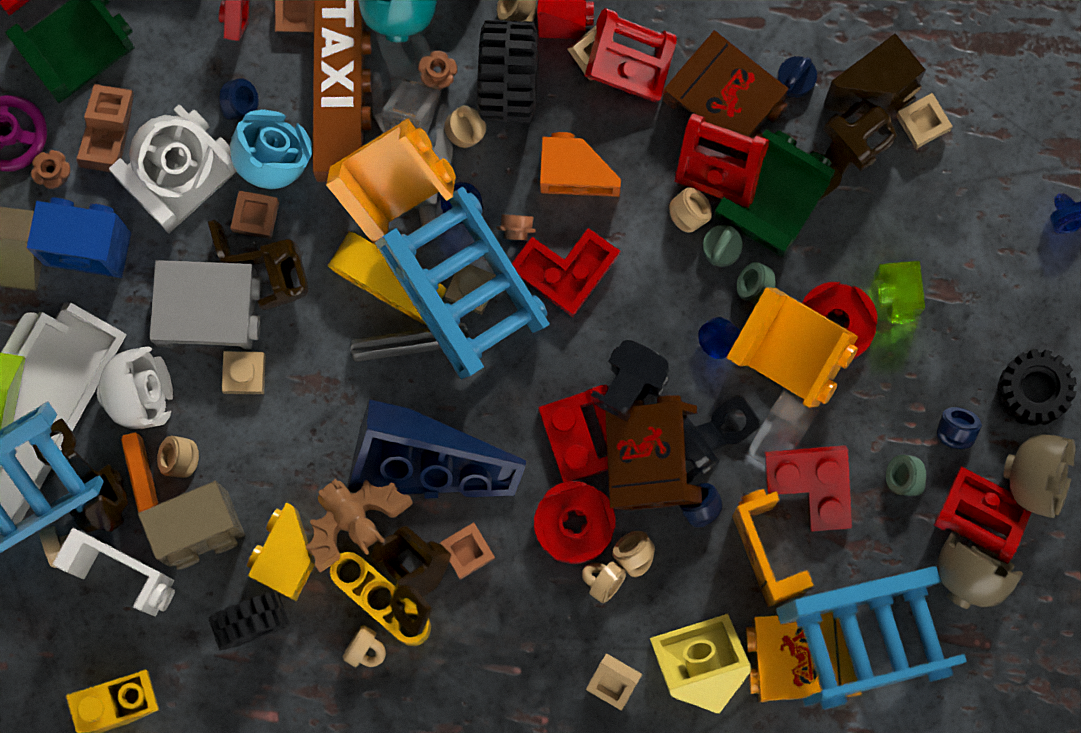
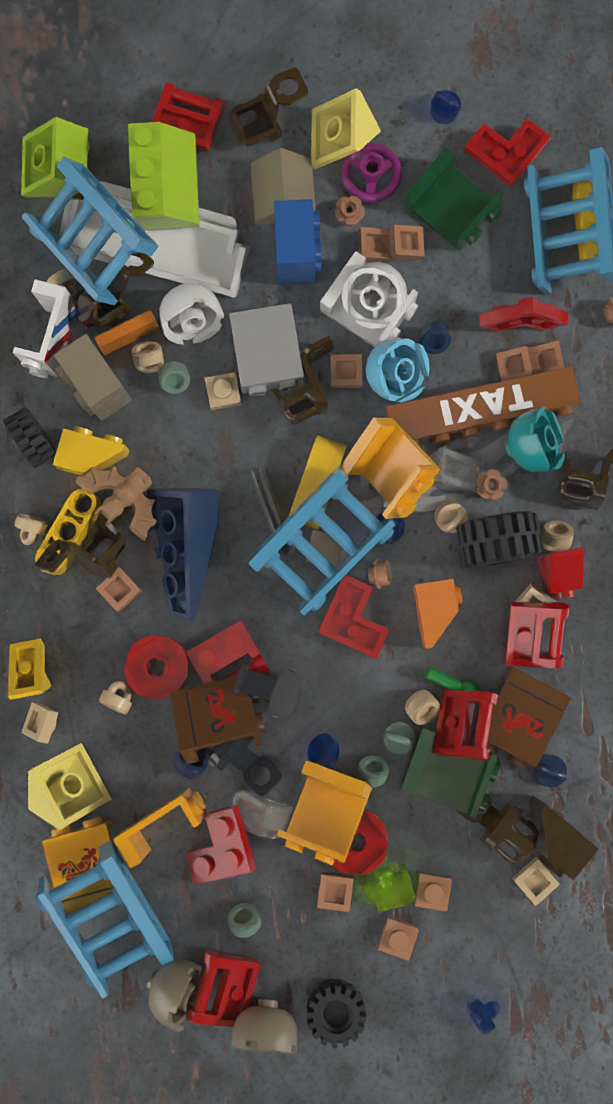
camera: 75 degrees right, 5 degrees up
tan tile [612,531,655,578] -> none
dark blue tile [936,407,982,450] -> none
none -> yellow slope [8,638,51,700]
none -> sand green tile [158,361,190,394]
none -> nougat plate [317,872,354,912]
none -> nougat plate [377,916,419,961]
none -> nougat plate [414,871,452,912]
none -> green bar [424,666,481,691]

